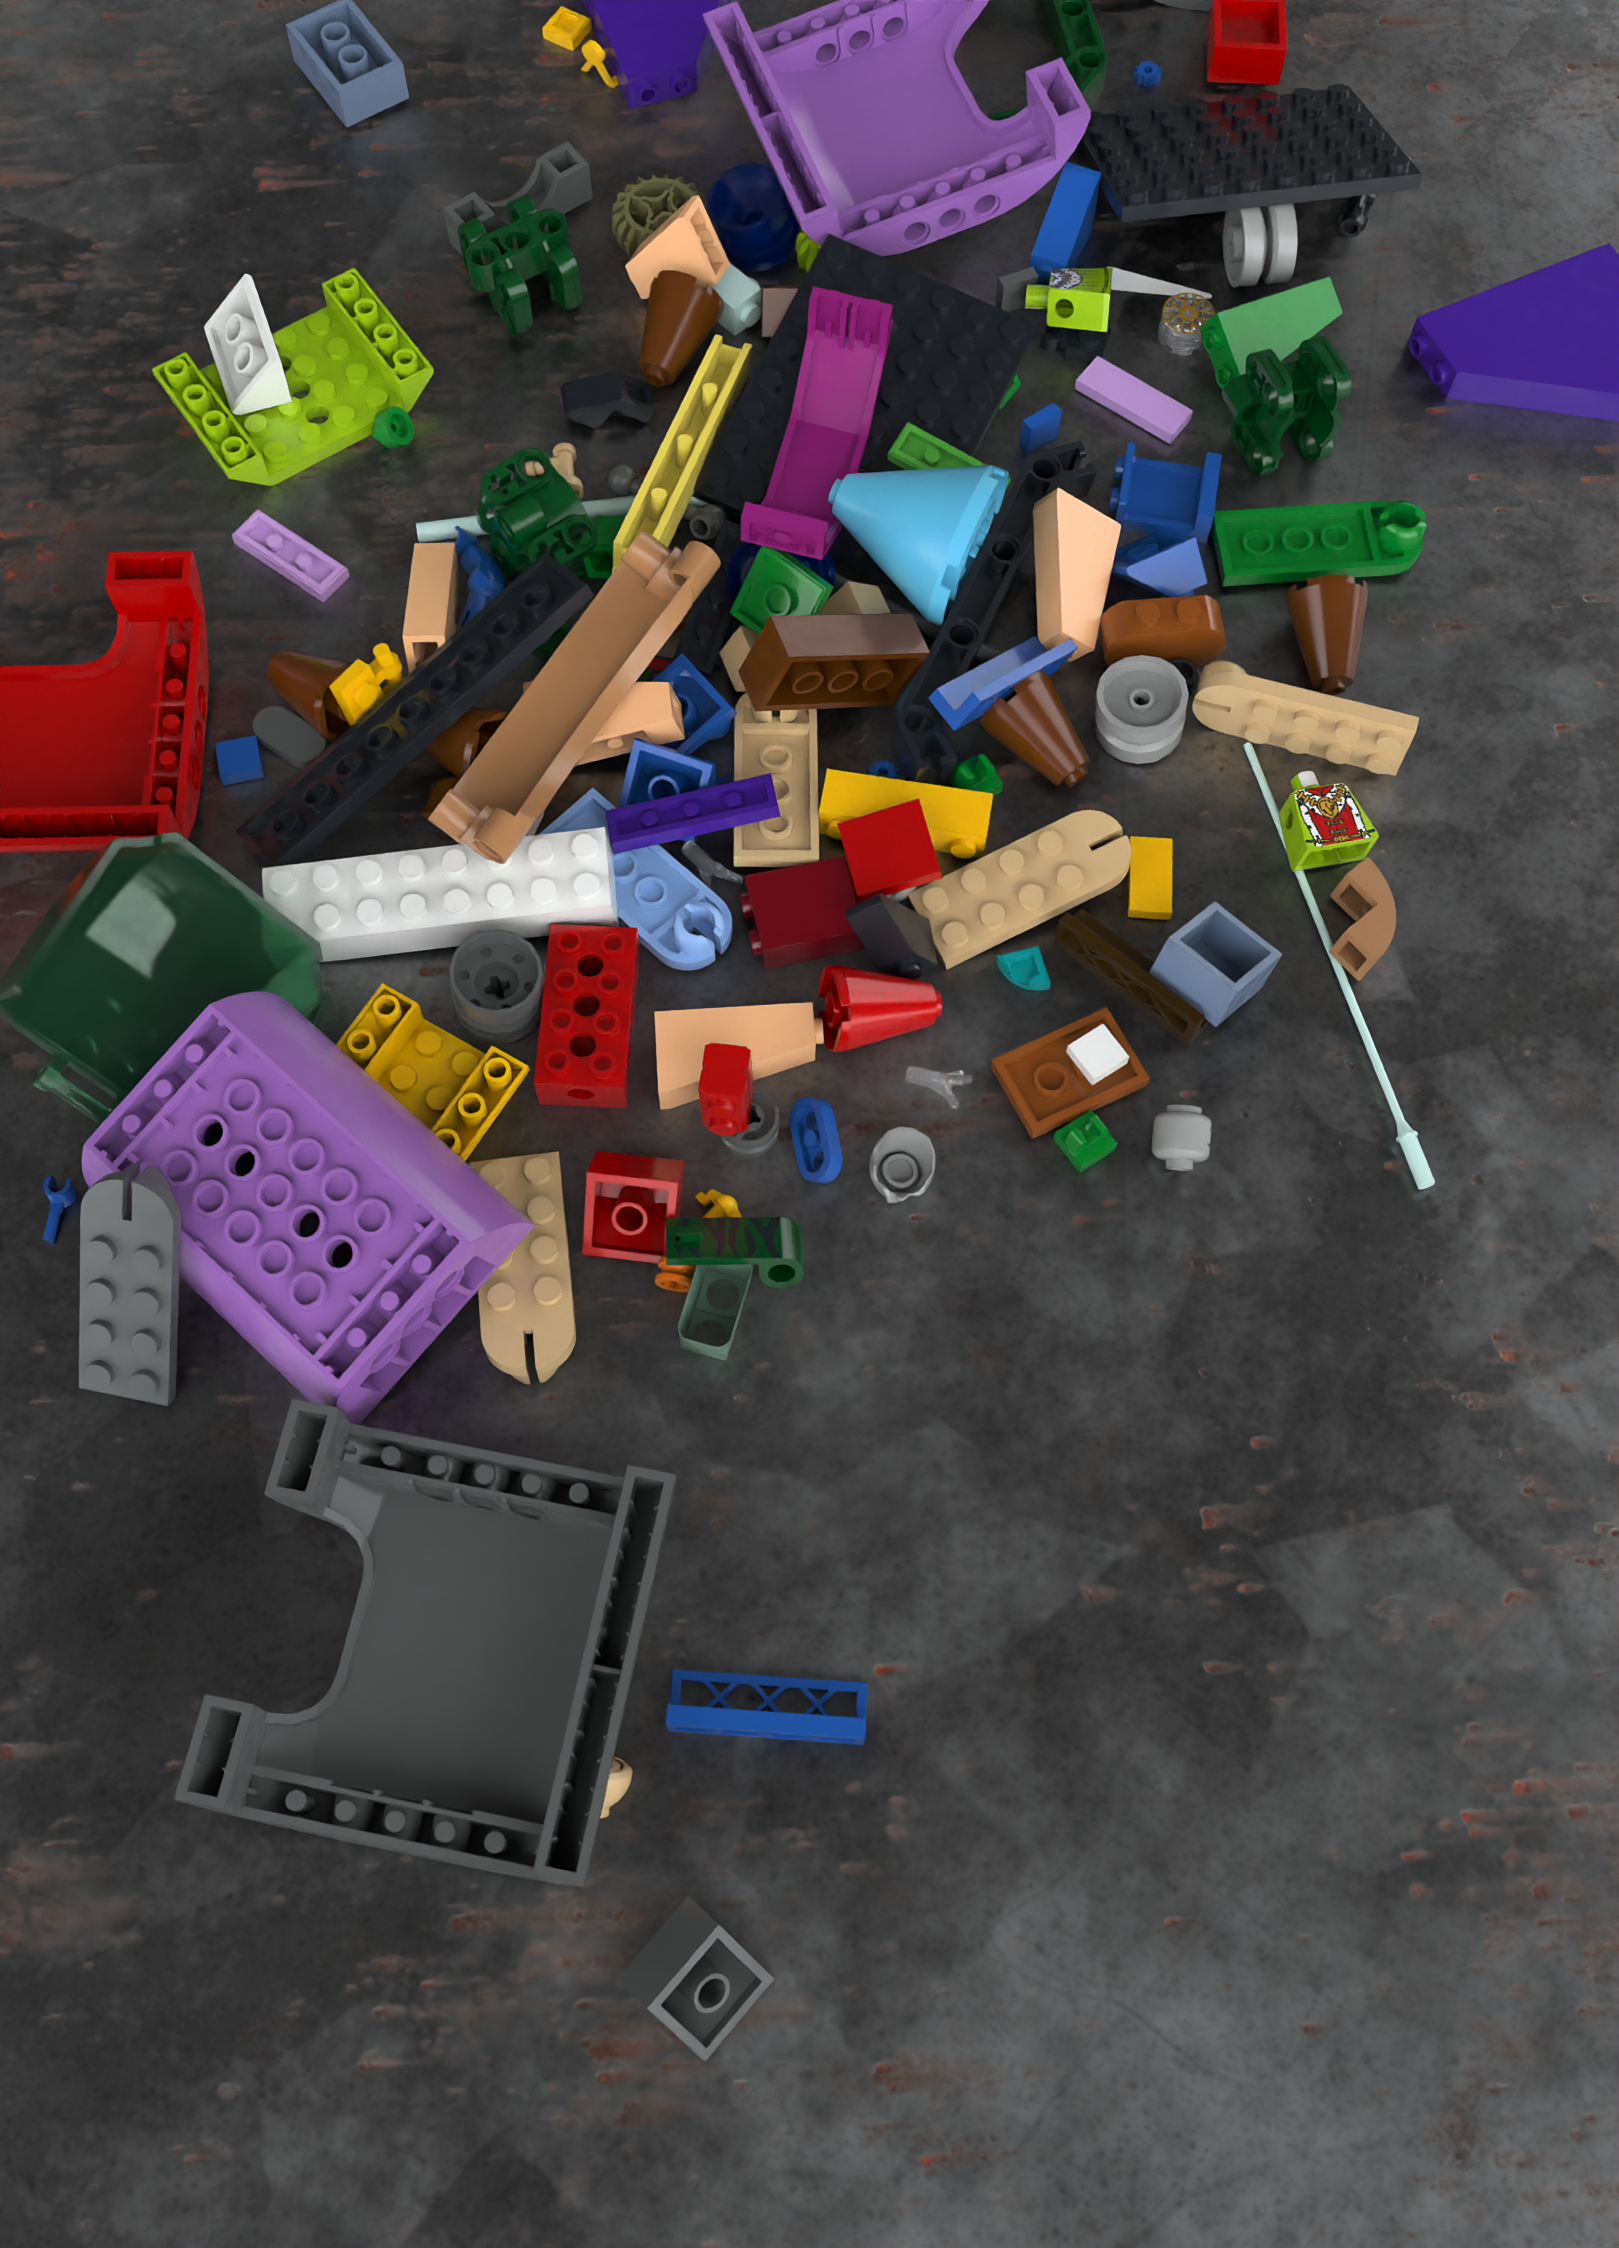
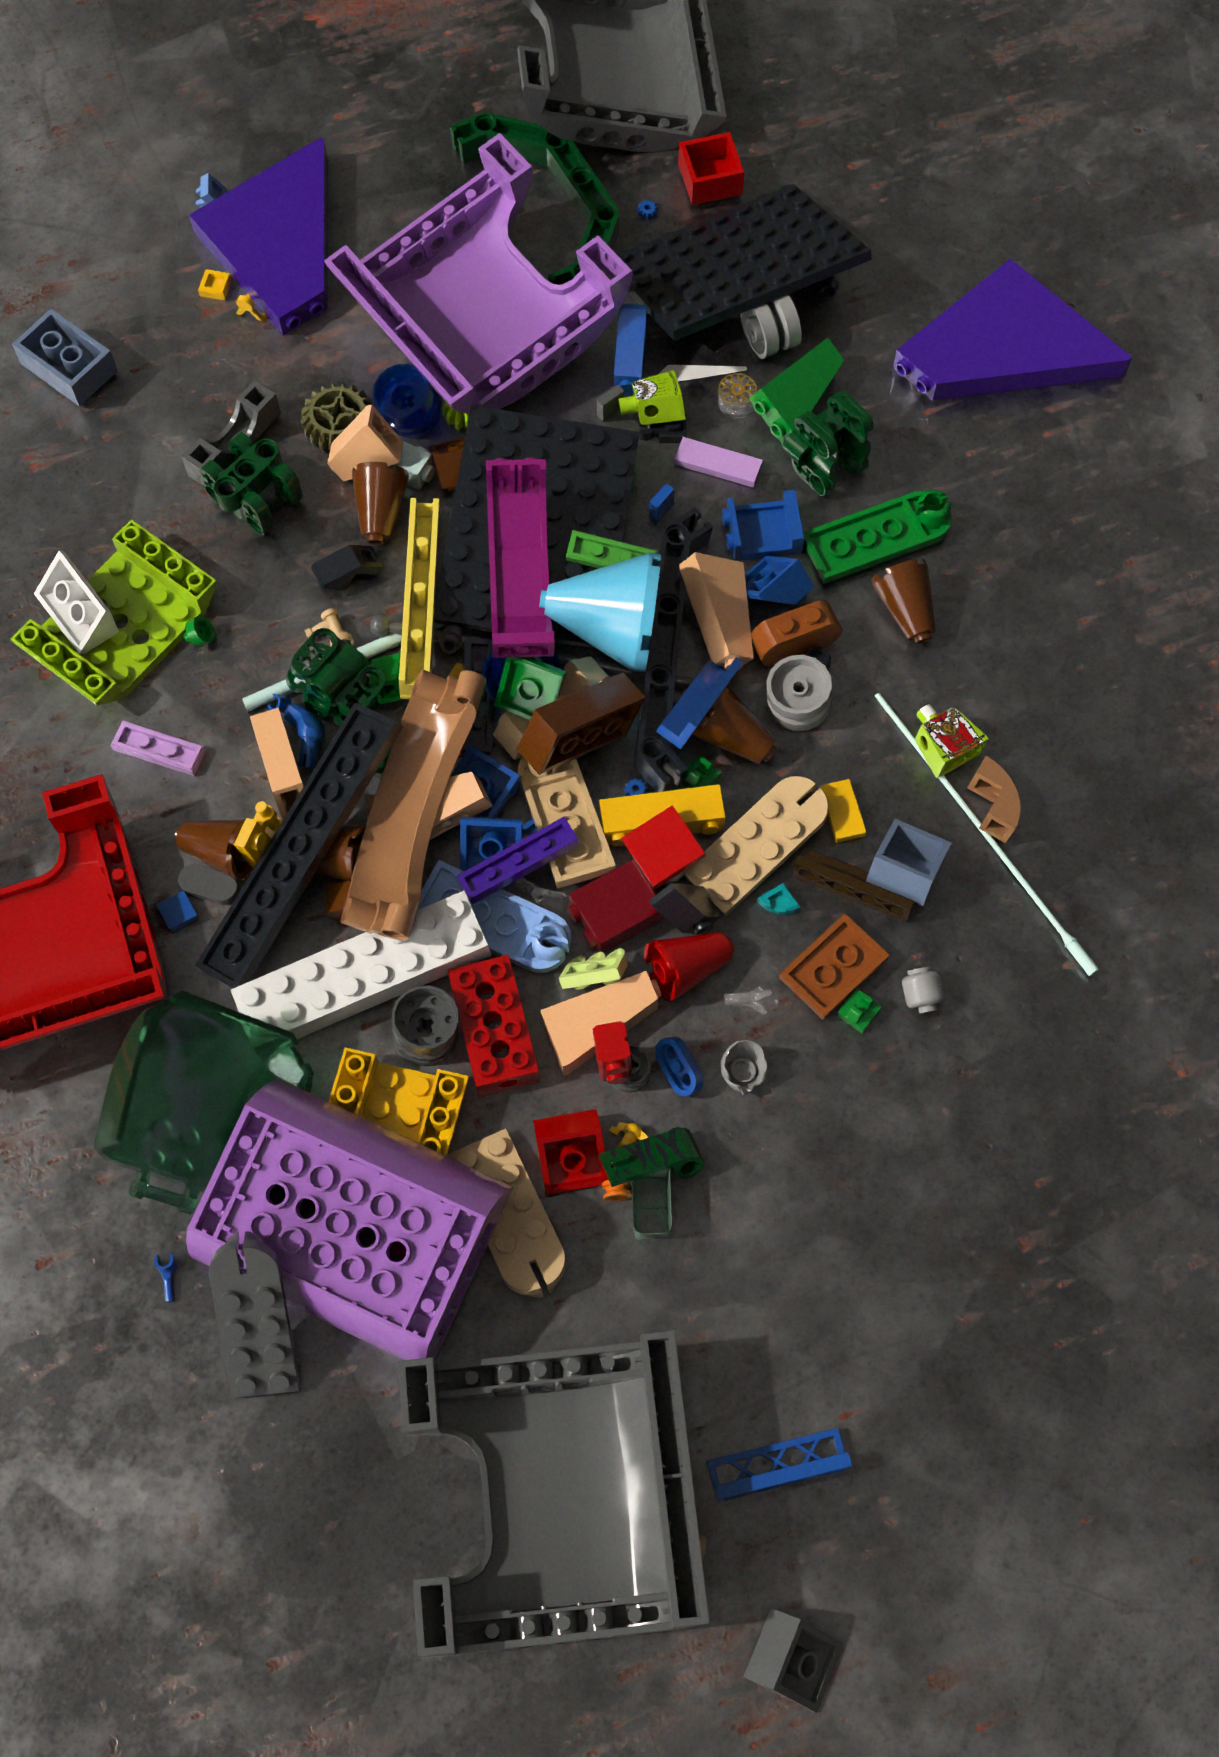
camera: 15 degrees left, 0 degrees up
white tile [1066,1024,1129,1085] -> none
tan plate [1192,661,1420,776] -> none
none -> yellowish green plate [559,948,628,990]

